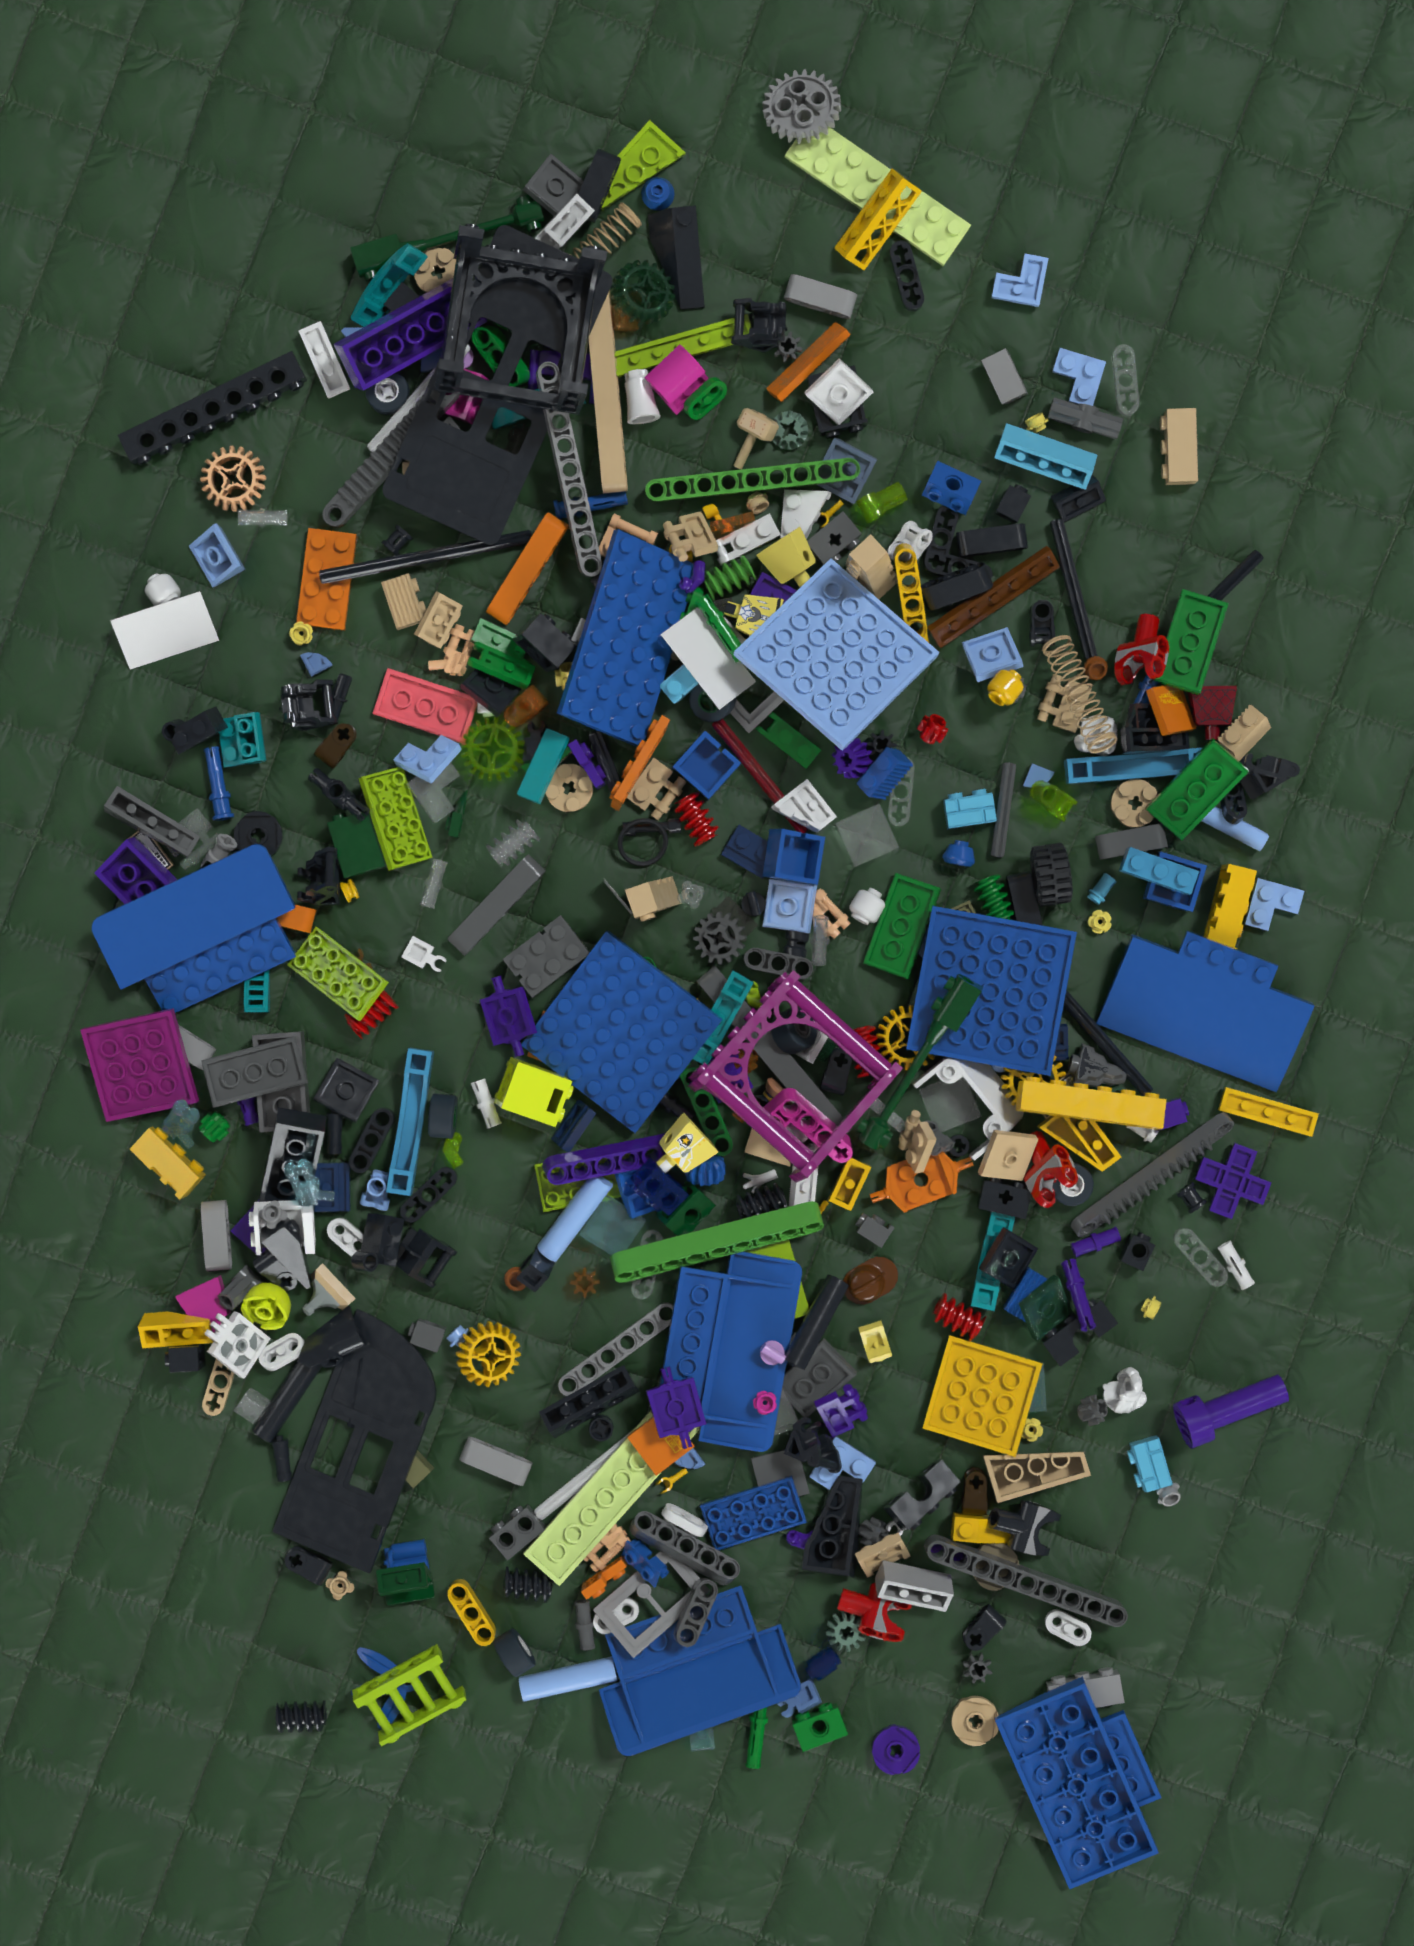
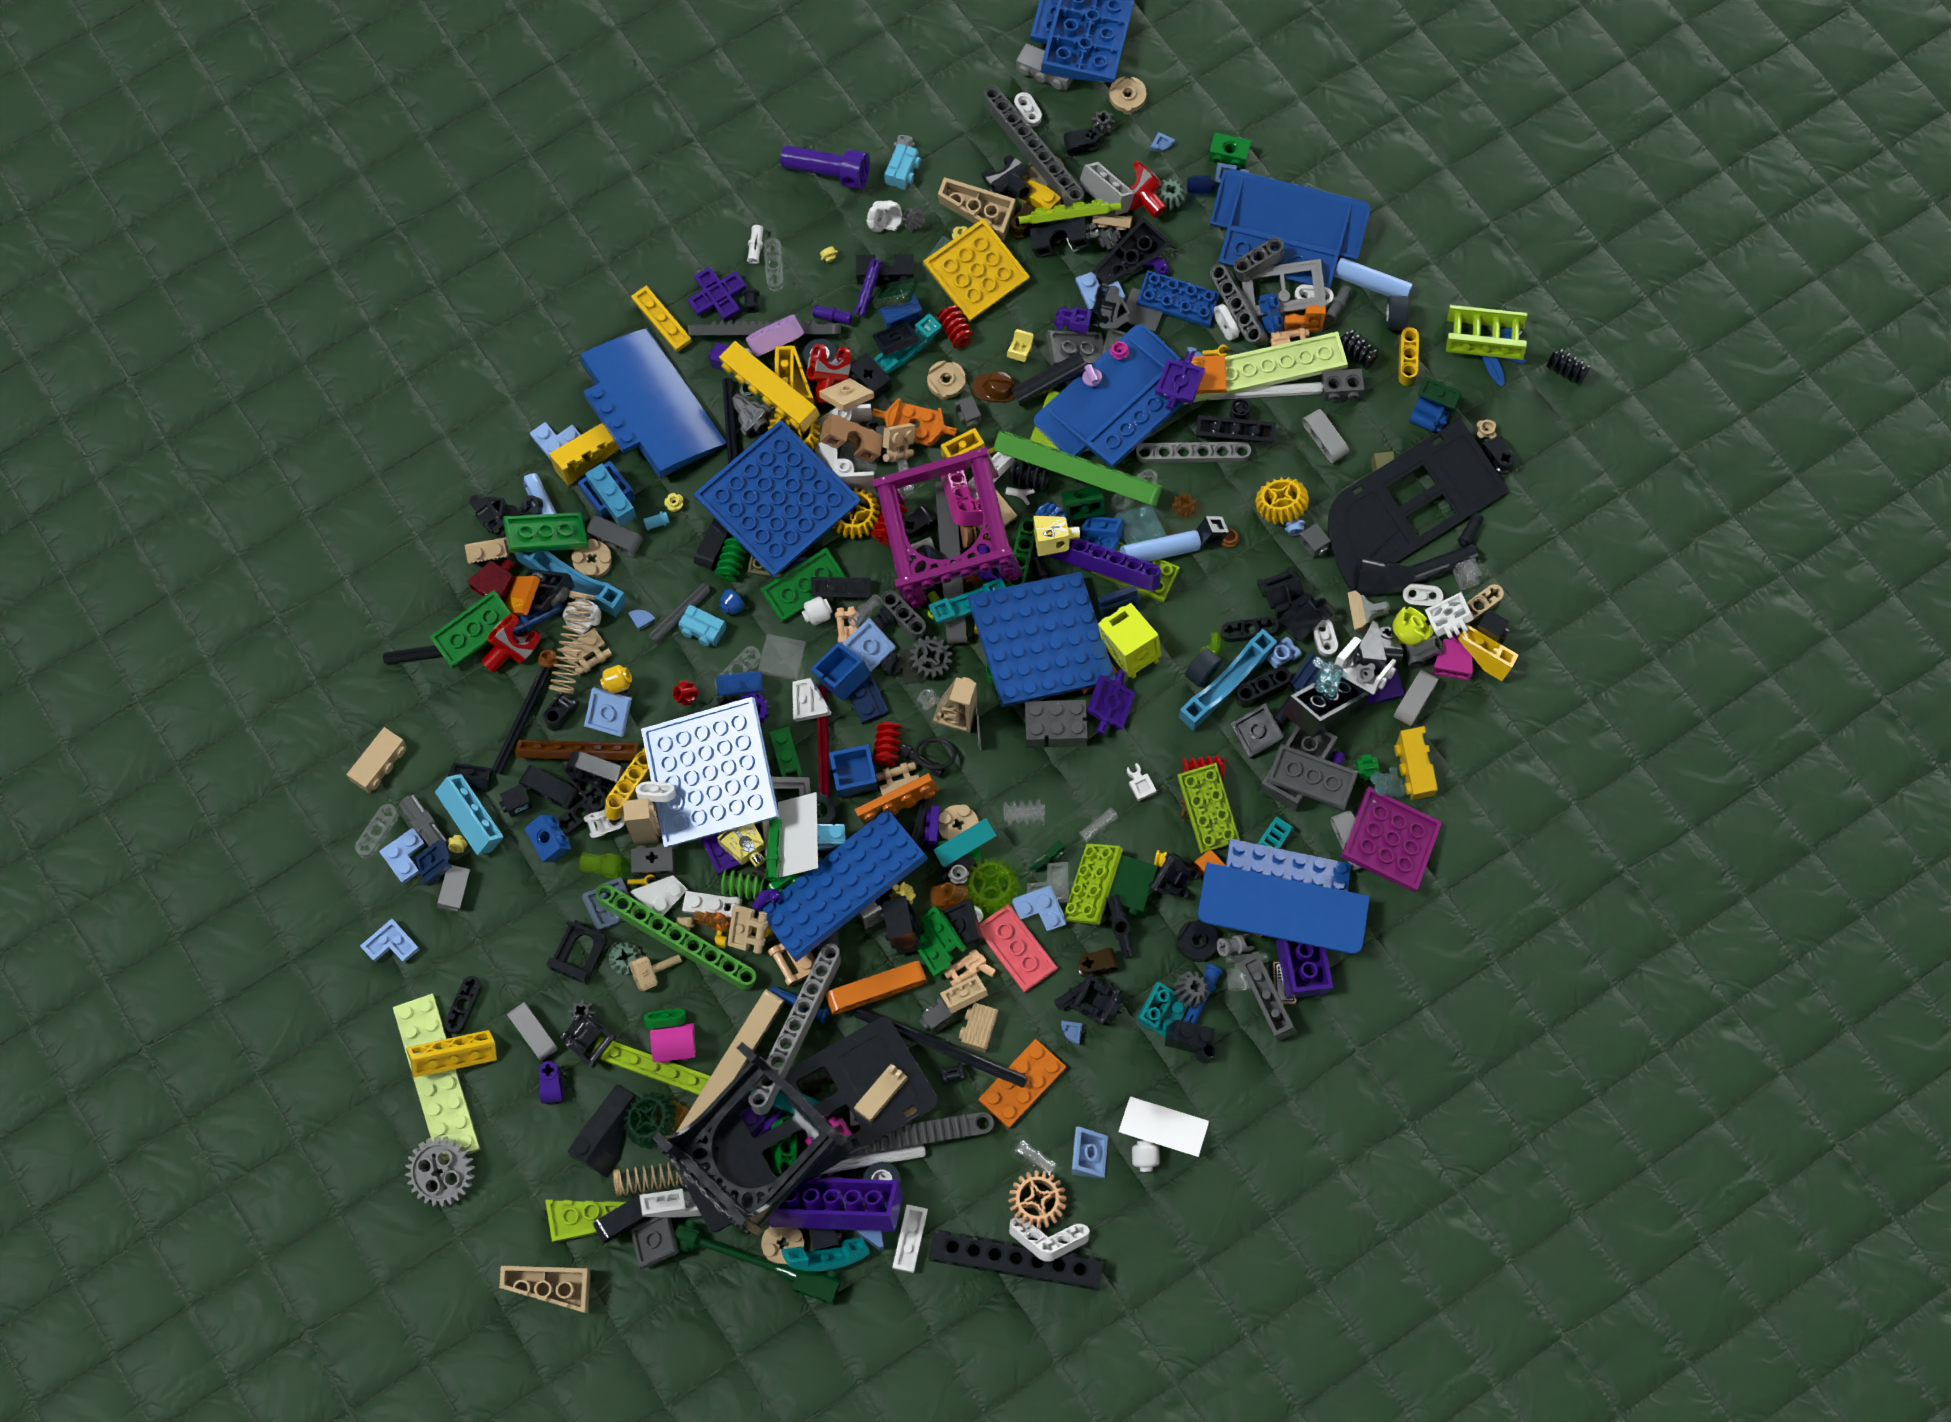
camera: 145 degrees left, 20 degrees down
light yellow plate [289,621,313,645] -> none
dark grey beam [447,854,546,956] -> none
white pin [471,1078,502,1129] -> none
white plant [625,369,661,424] -> none
clear blue brick [630,1158,689,1216] -> none
blue cone [642,177,674,211] -> none
green pin [745,1707,768,1769] -> none
light yellow torso [757,527,816,587] -> none
orange tile [766,322,851,402] -> none
white tile [805,358,873,425] -> none
dark green bar [856,974,984,1150] -> none
dark purple plate [872,1724,920,1775] -> none
clear neon green piece [1030,780,1078,822] -> none
black tyre [1030,843,1073,907] -> none
black brick [1119,1232,1155,1271] -> none
none -> dark blue plate [416,840,452,885]
none -> tan wedge [499,1266,591,1313]
none -> dark purple piece [539,1061,563,1104]
none -> white plate [635,782,676,803]
none -> lavender beam [746,315,804,357]
none -> black plate [810,577,871,598]
none -> medium nougat arch [820,414,883,463]
none -> tan hinge [854,1064,908,1122]
none -> dark grey brick [919,998,953,1034]
none -> tan plate [927,361,965,400]
none -> light grey plate [948,865,969,884]
none -> white beam [1009,1217,1089,1261]
none -> lime plate [1019,199,1122,224]
none -> medium blue tile [1150,132,1175,152]
none -> dark grey gear [1173,971,1210,1008]

